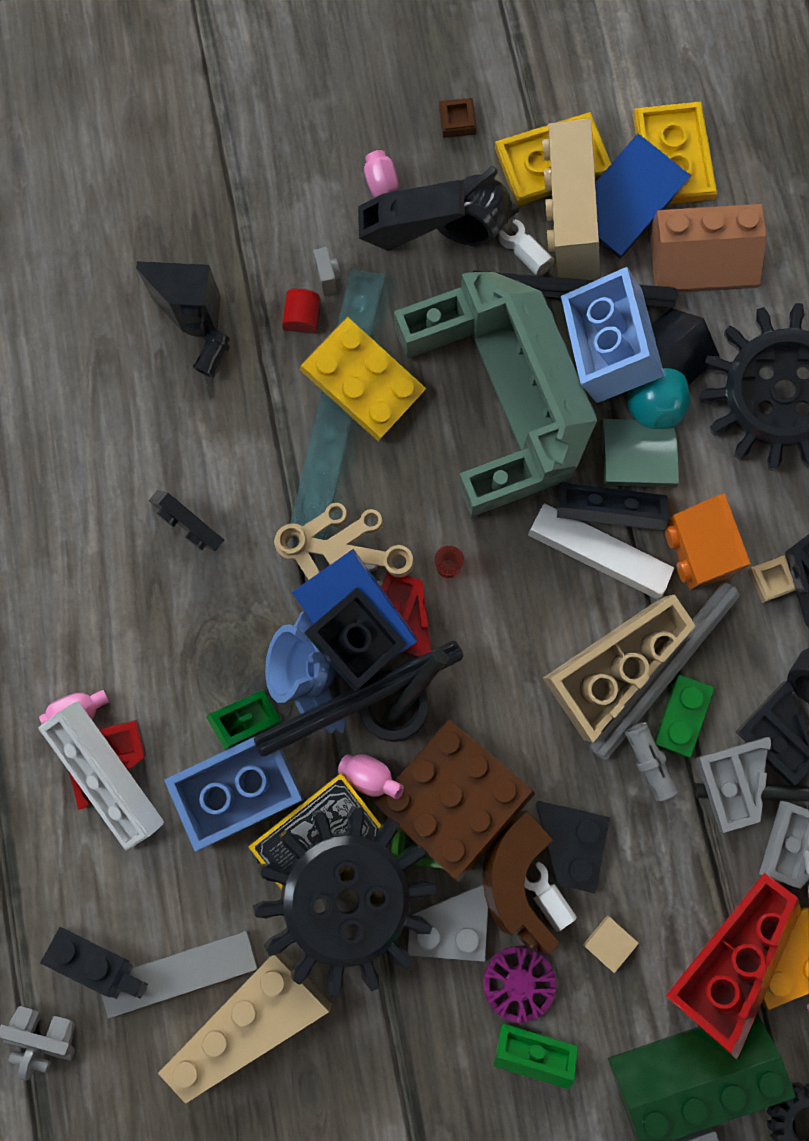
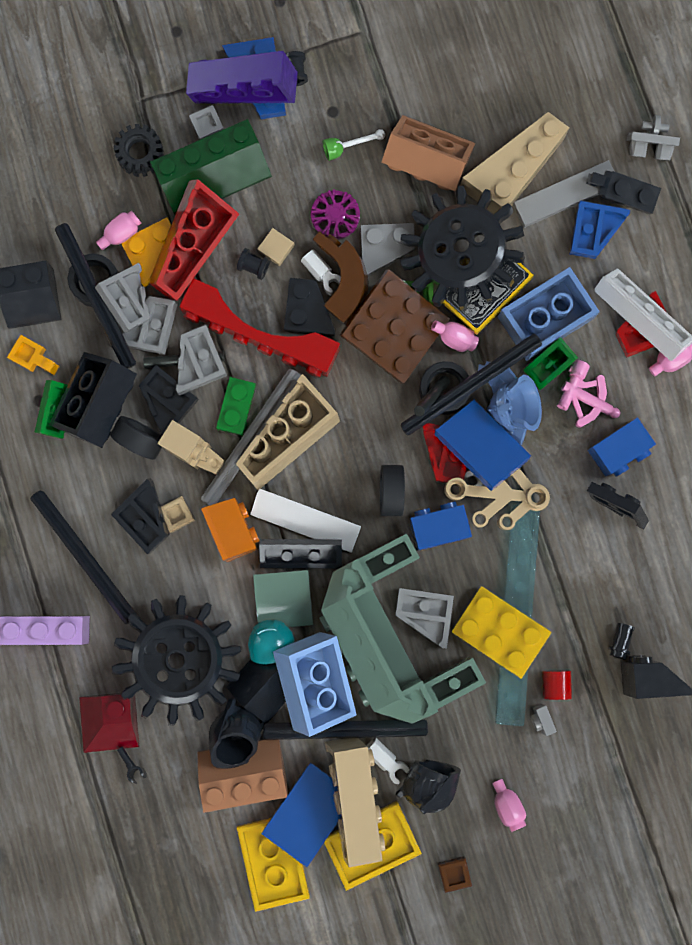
camera: 170 degrees right, 5 degrees up
black slope [304,587,406,692] -> none
black slope [358,180,465,251] -> none
clear red pin [434,545,464,578] -> none
green plate [493,1023,578,1090] -> none
light grey pin [624,722,679,801] -> none
none -> tan hinge [158,420,225,475]
none -> red arch [179,278,340,378]
none -> black helmet [209,698,265,769]
none -> black bush [237,248,271,280]
none -> hinge [322,129,385,161]
none -> black tyre [379,465,405,516]
none -> nougat slope [381,115,475,191]
none -> light grey wing [395,588,454,649]
none -> blue brick [409,502,472,551]
none -> bright pink piece [557,360,620,428]
none -> blue wing [569,201,630,259]
none -> blue brick [587,417,656,477]

